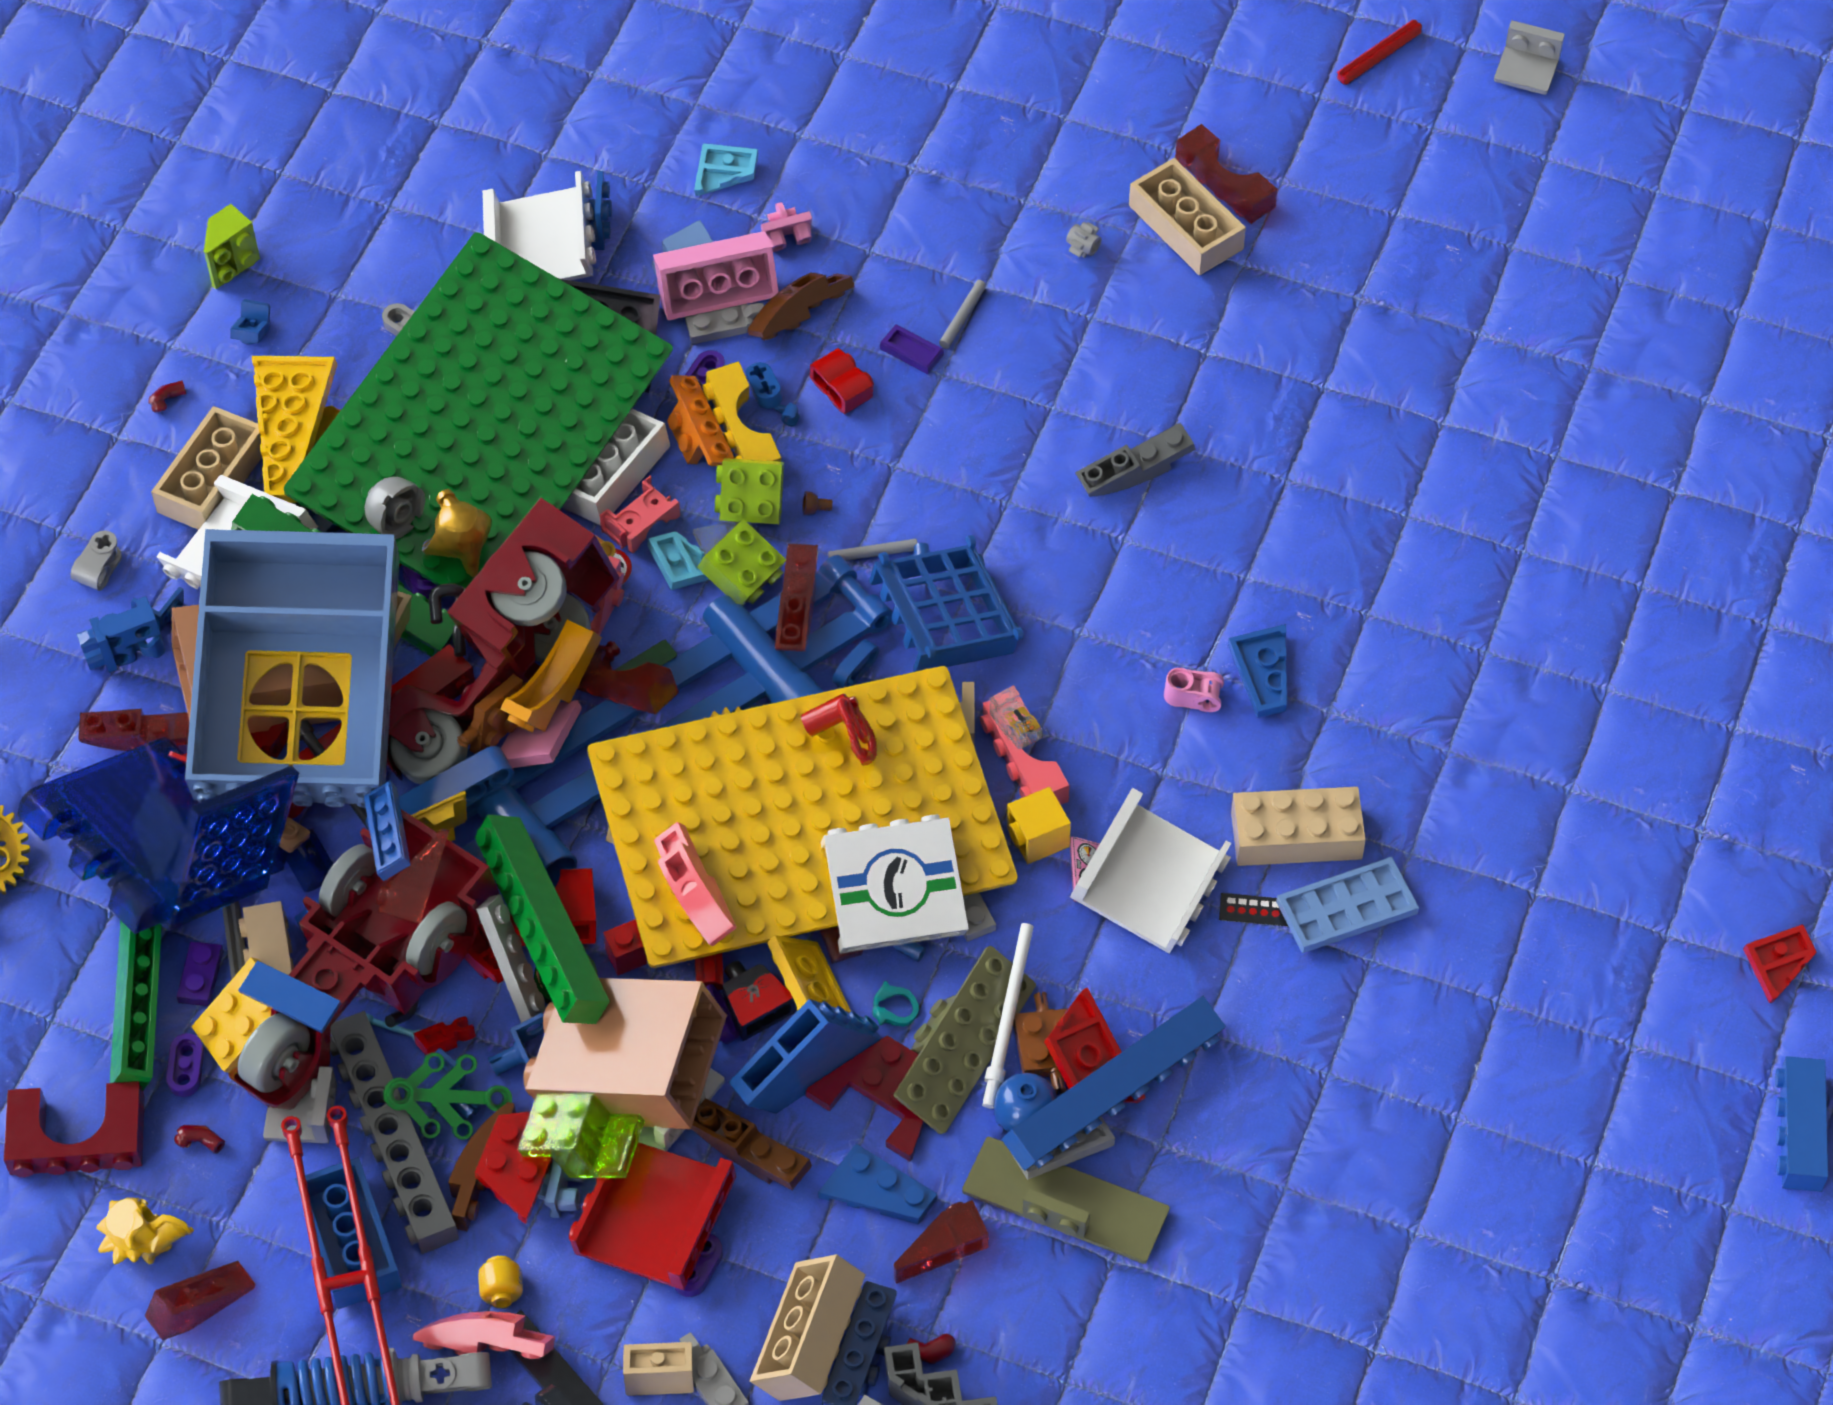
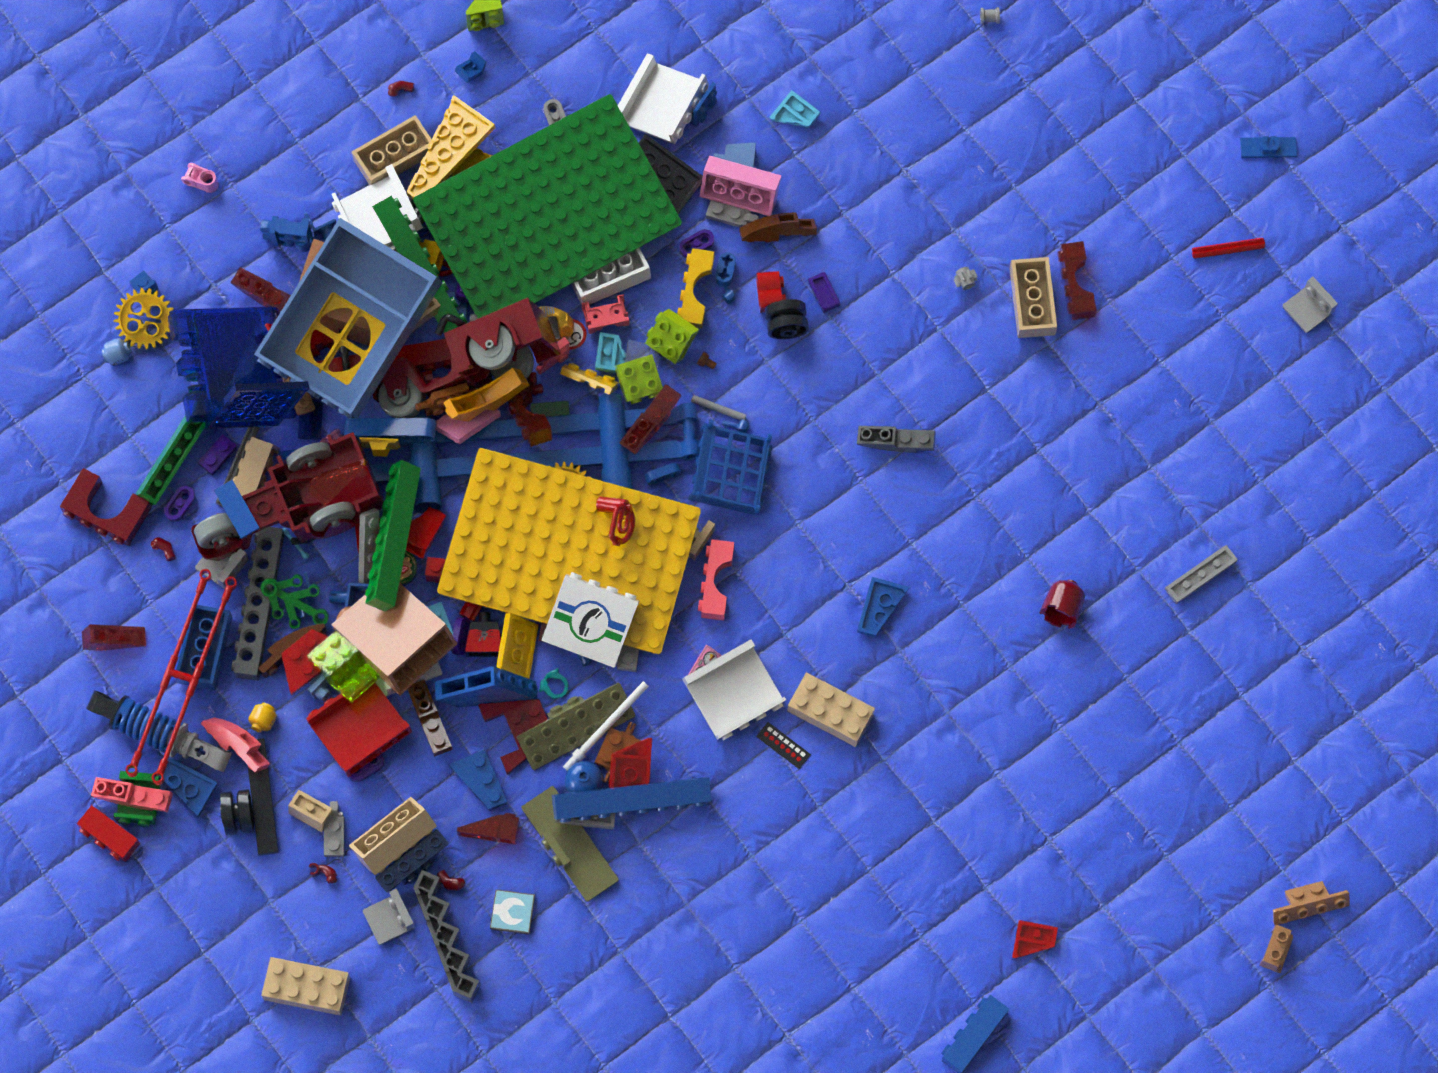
camera: 30 degrees right, 15 degrees up
light grey piece [70,530,122,591] -> none
yellow head [97,1197,194,1265] -> none
yellow plate [191,957,271,1073] -> none
light grey cylinder [364,477,425,539] -> none
blue tile [364,780,411,881] -> none
red plate [413,1016,476,1057] -> none
pearl gold piece [422,489,492,577] -> none
coral slope [654,822,737,946] -> none
orange bracket [667,375,735,466] -> none
bright pink hips [761,202,812,252] -> none
light grey bar [939,280,987,349] -> none
clear leg [990,685,1043,750] -> none
yellow head [1007,787,1071,865] -> none
bright pink piece [1164,668,1224,712] -> none
medium blue plate [1276,857,1419,954] -> none
none -> tile [490,890,535,934]
none -> yellow wing [560,363,619,395]
none -> black wheel [765,299,809,339]
none -> dark red cylinder [1039,580,1085,629]
none -> light grey plate [1164,545,1238,604]

